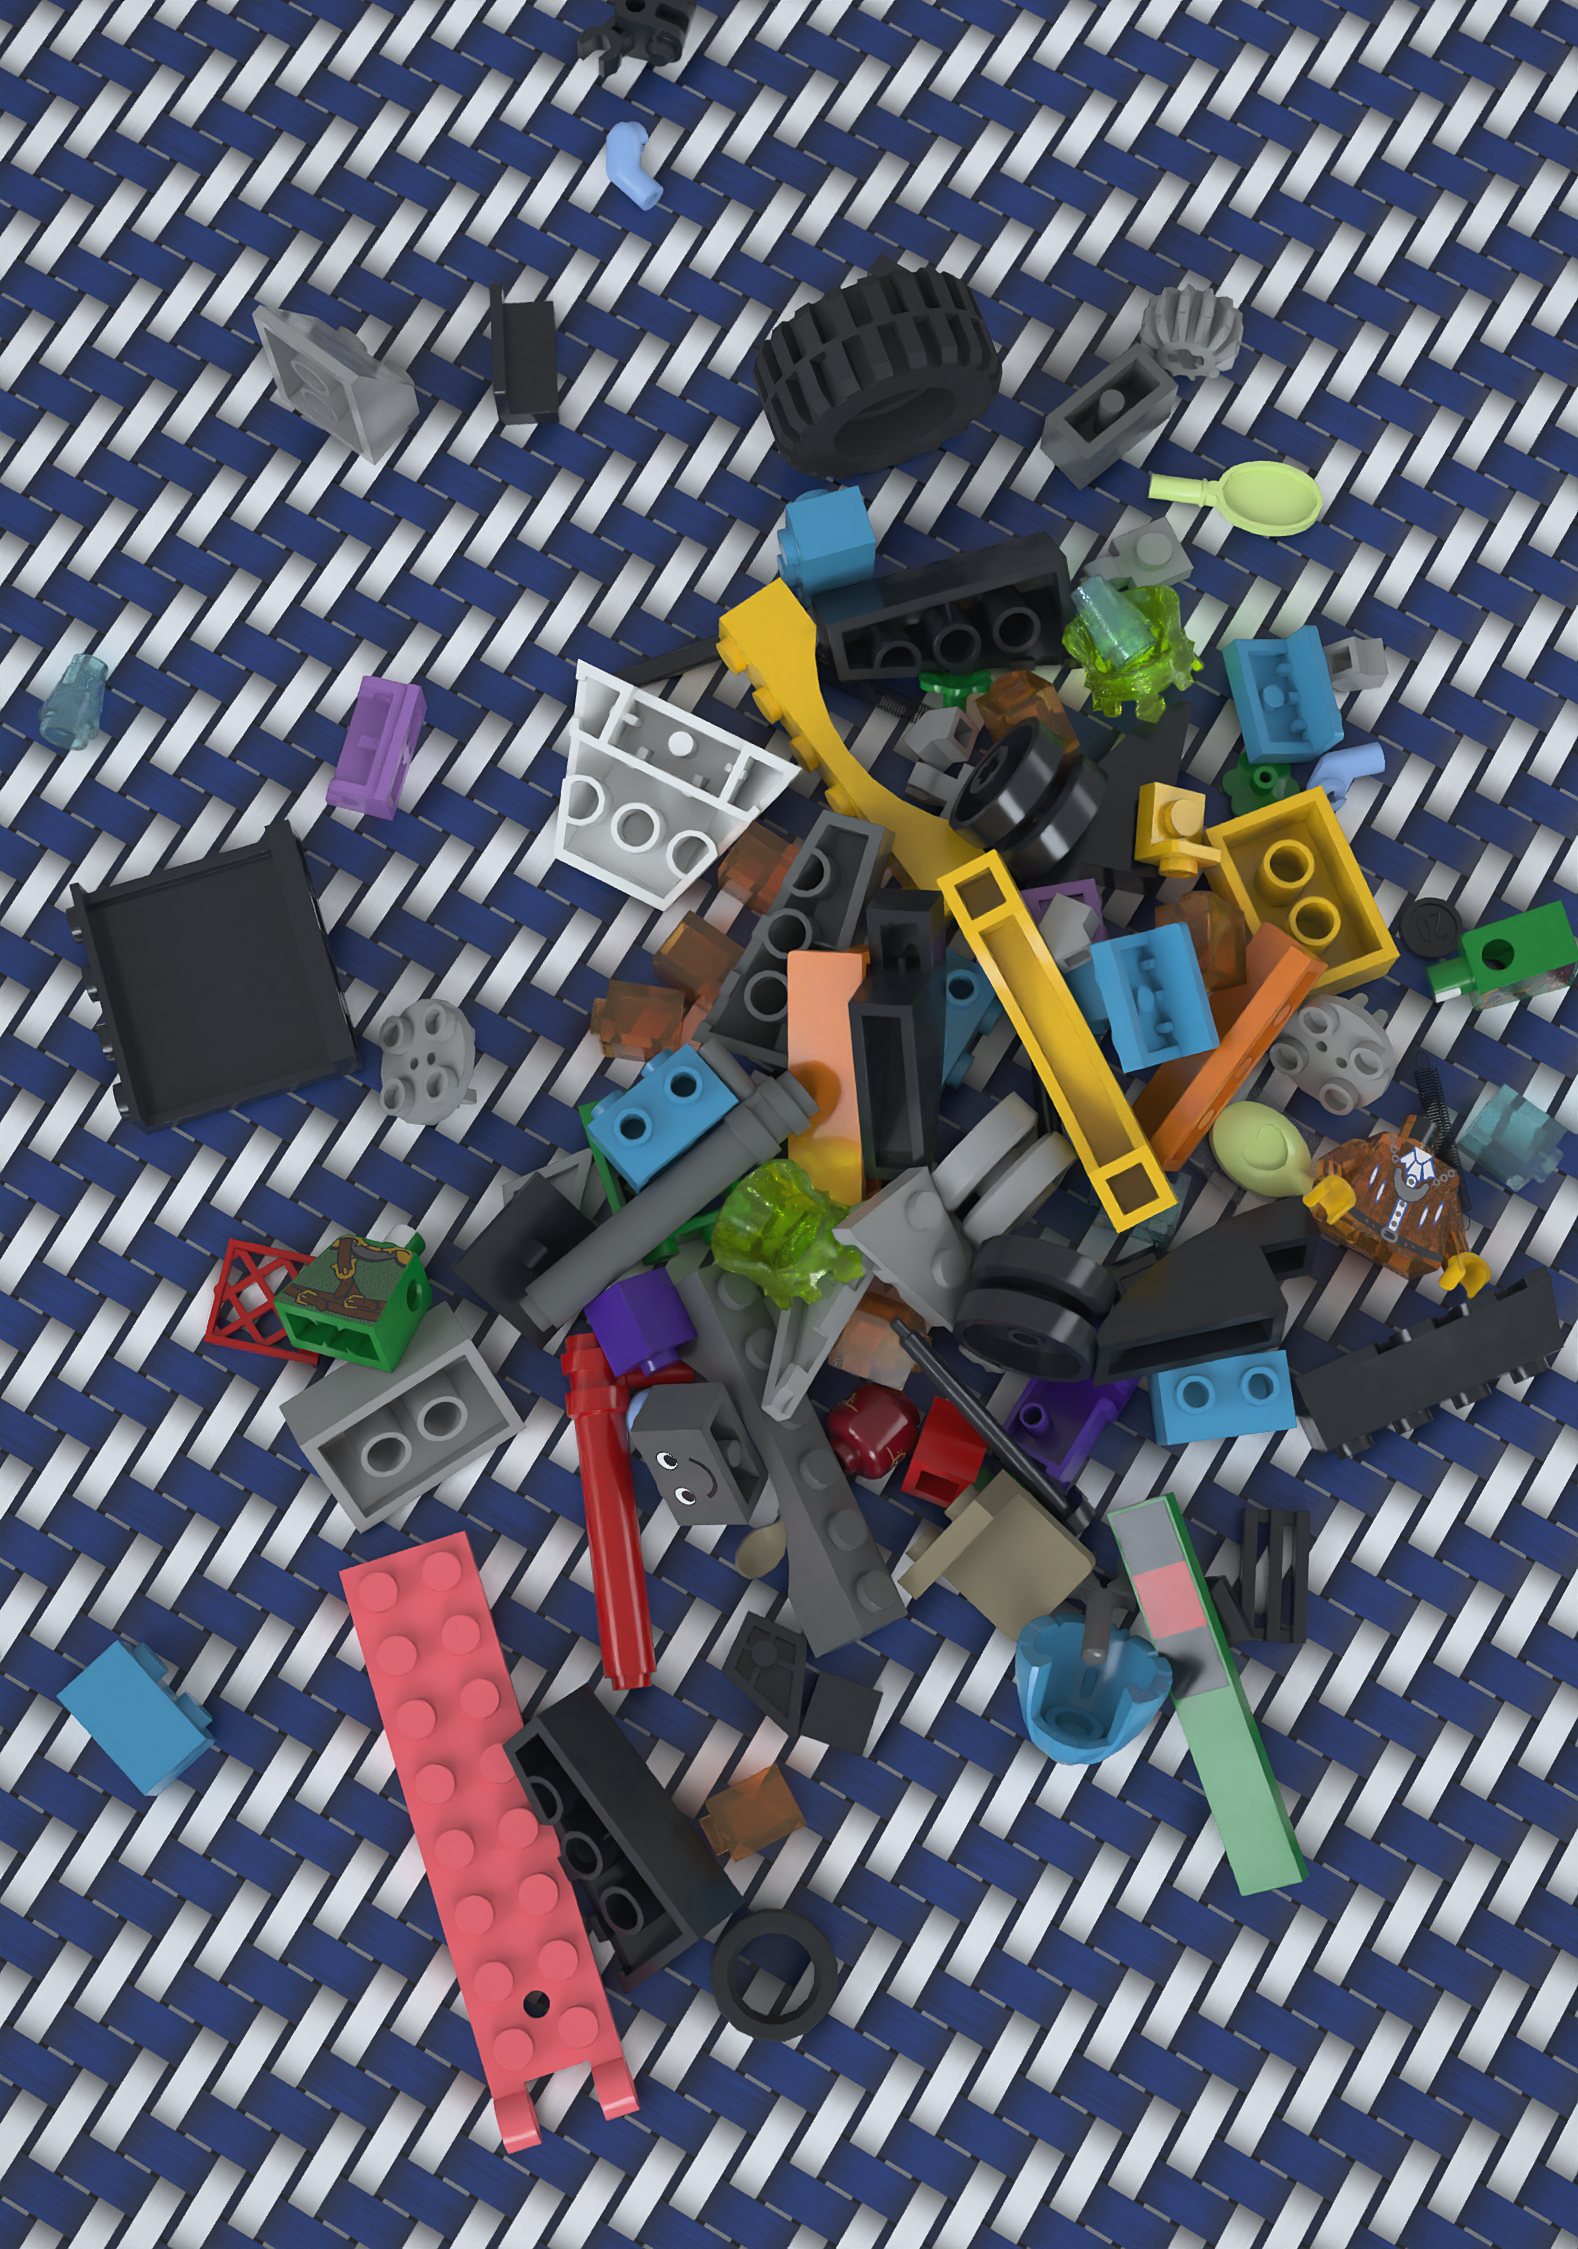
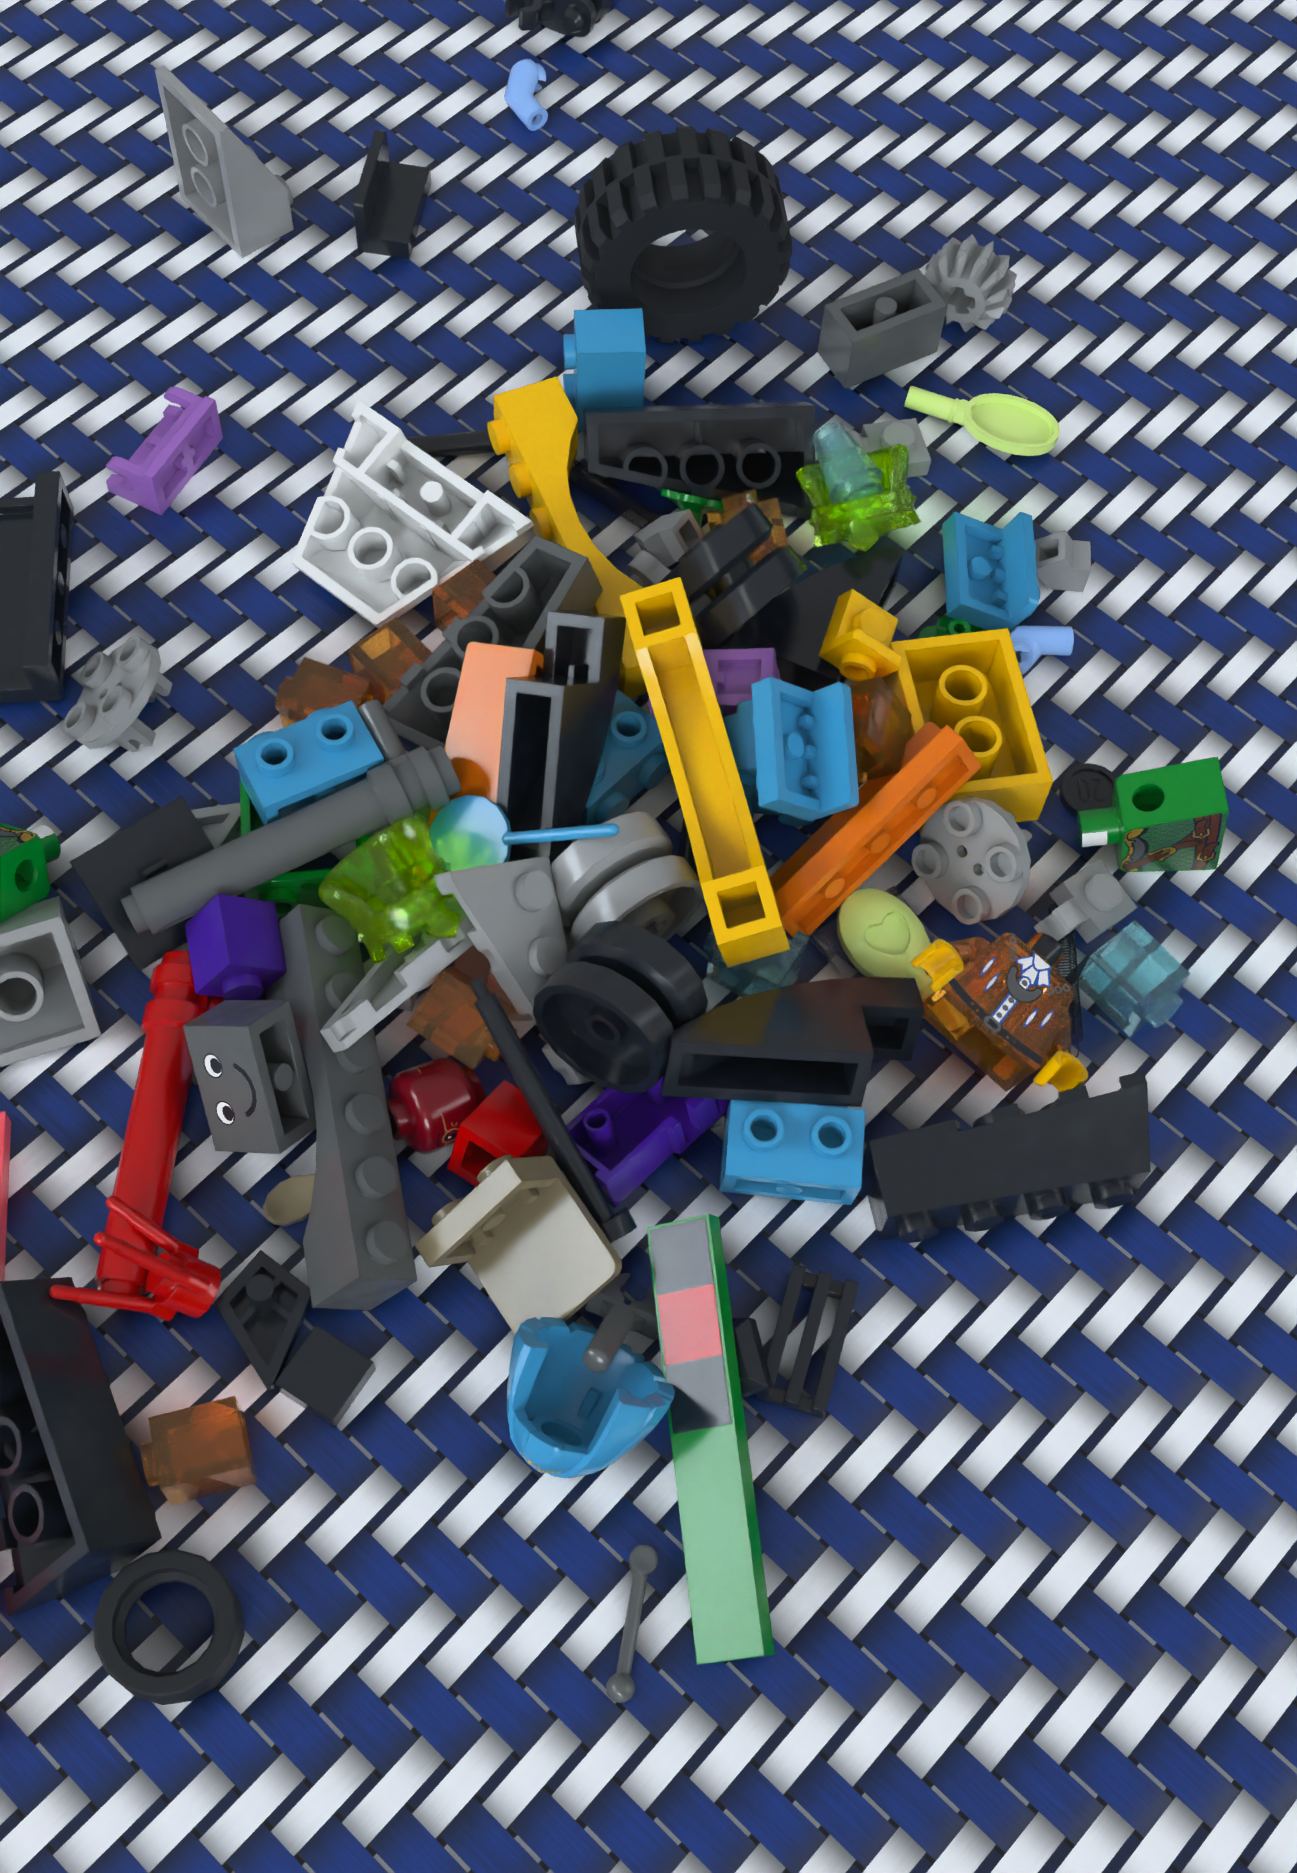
camera: 10 degrees right, 15 degrees down
light grey piece [1038,893,1101,974] -> none
none -> red plant [49,1196,221,1321]
none -> piece [427,795,619,875]
none -> dark grey hinge [606,1545,658,1703]
none -> light grey plate [1034,858,1138,944]

